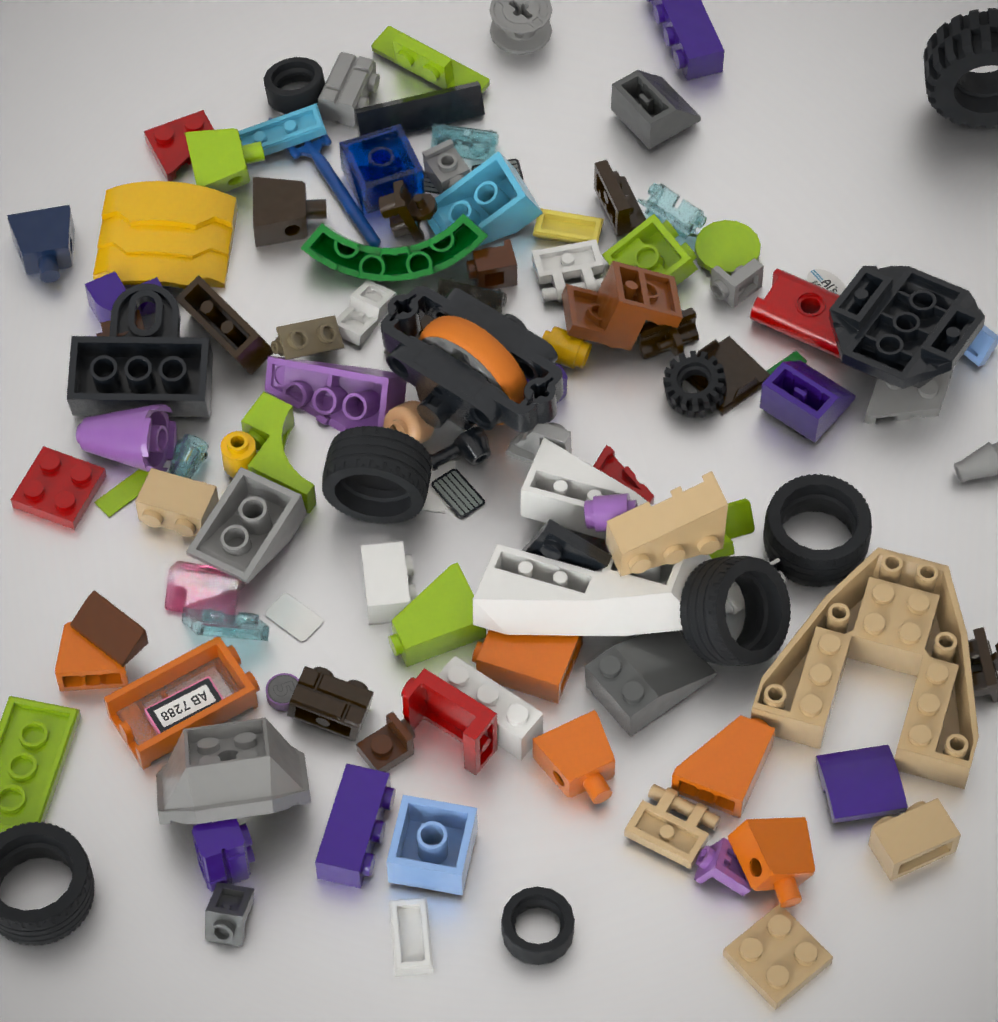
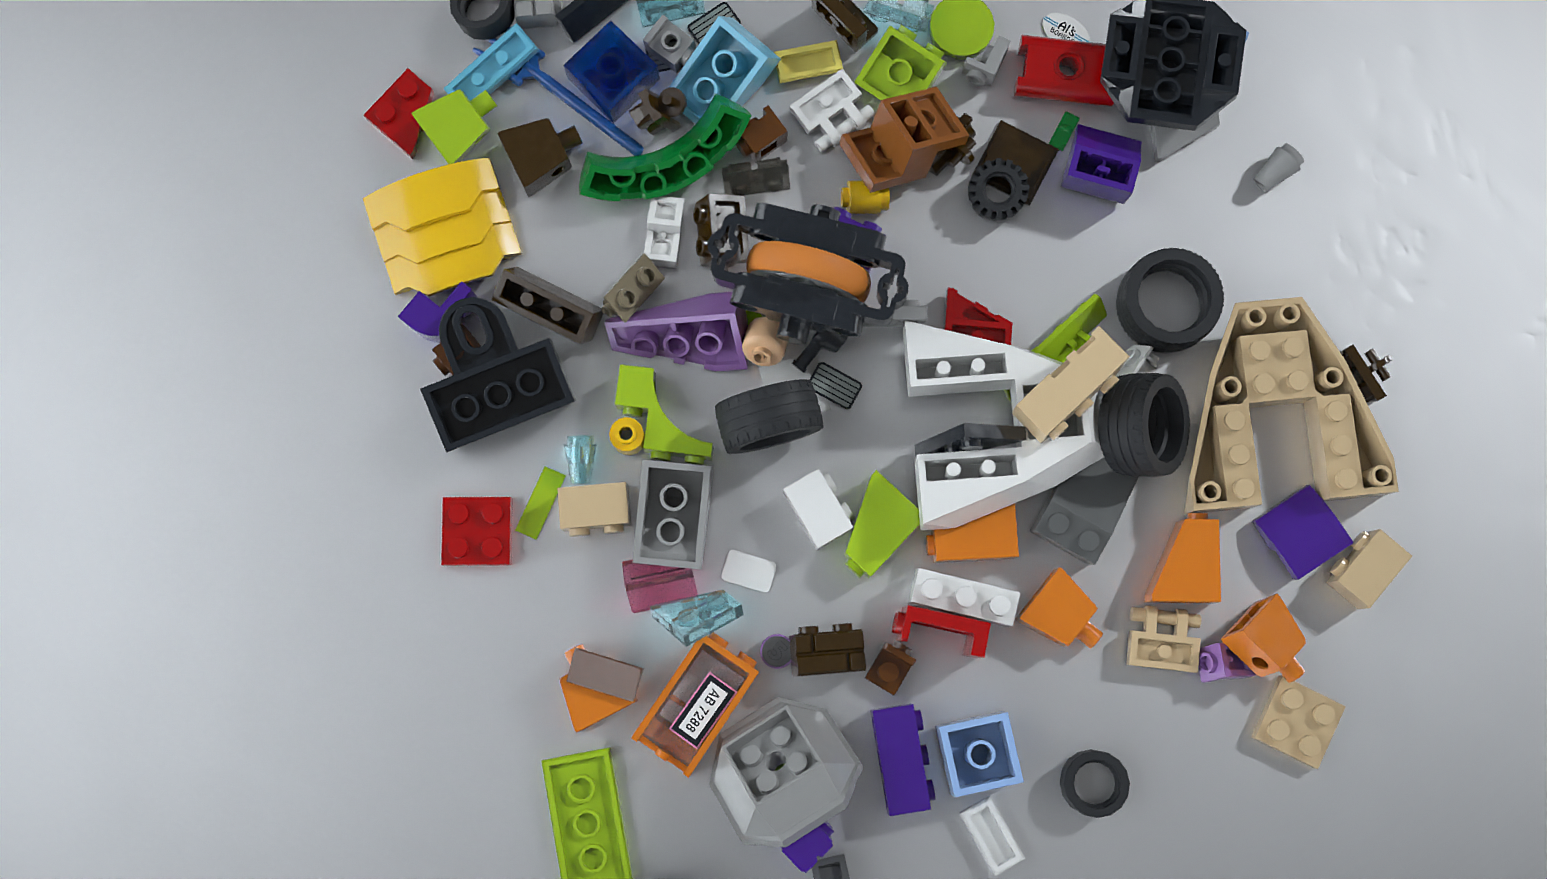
camera: 25 degrees left, 25 degrees up
dark blue torso [7,205,75,283] -> none
medium lavender cone [76,404,177,472] -> none
medium lavender brick [584,493,638,532] -> none

